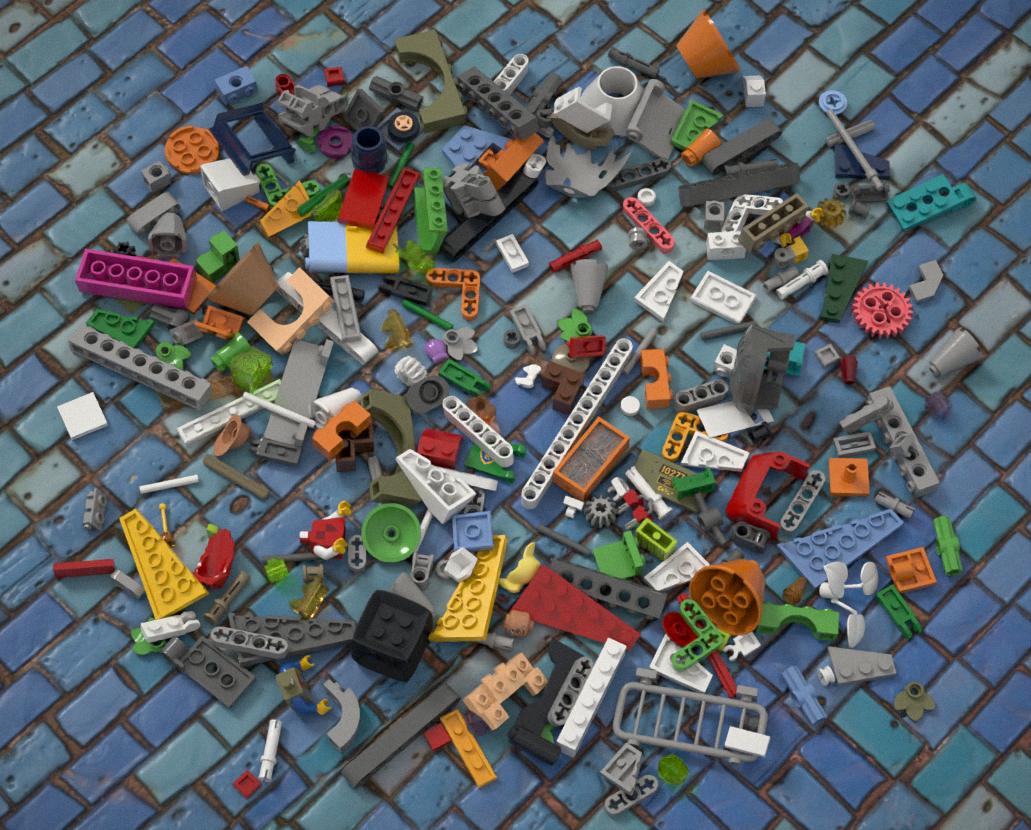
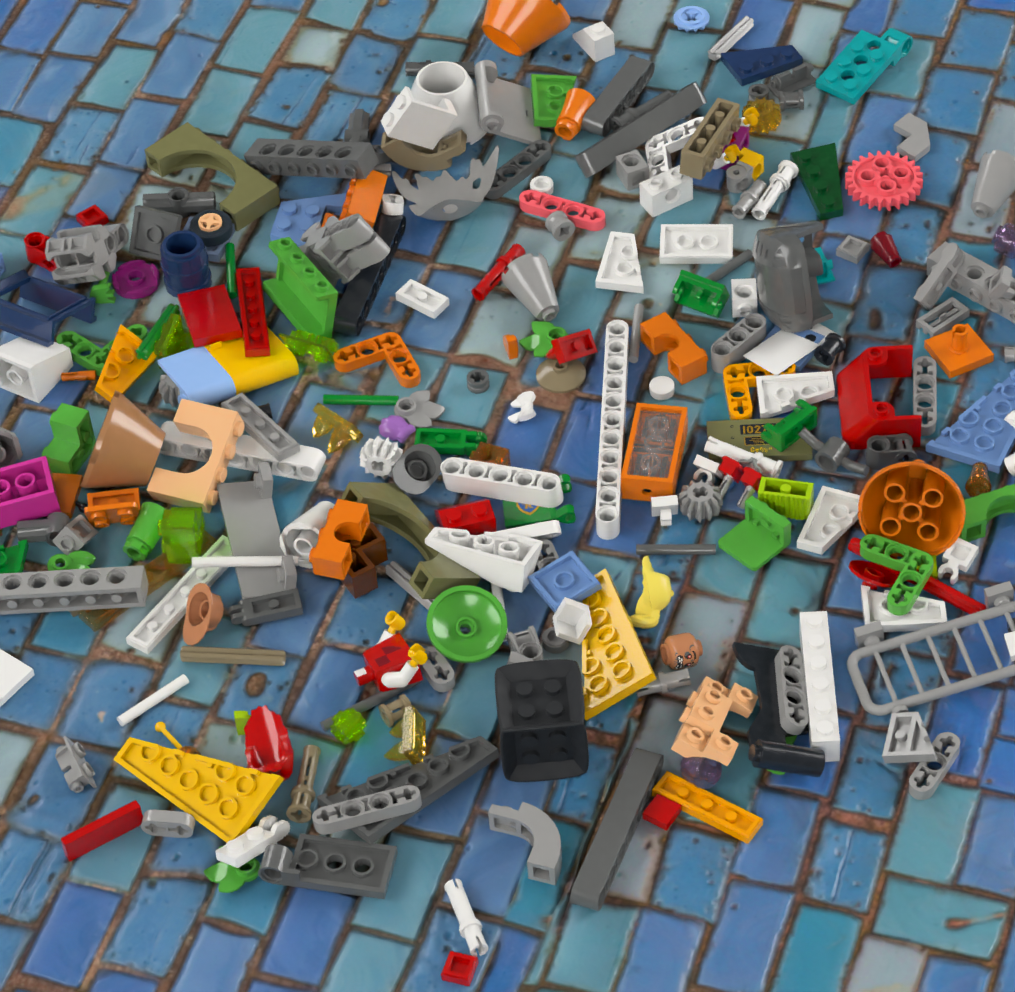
camera: 20 degrees left, 15 degrees down
torso [275,655,331,715] -> none
black hinge [378,274,433,306] -> none
white beam [494,54,528,95] -> none
light grey hinge [509,304,546,355] -> none
red wing [509,564,641,651] -> none
reddish brown brick [542,361,585,416] -> none
dark grey brick [550,557,668,620] -> none
clear neon green hair [657,754,689,785] -> none
light grey bar [826,109,884,191] -> none
none -> orange tile [503,334,519,360]
none -> green hinge [672,270,730,319]

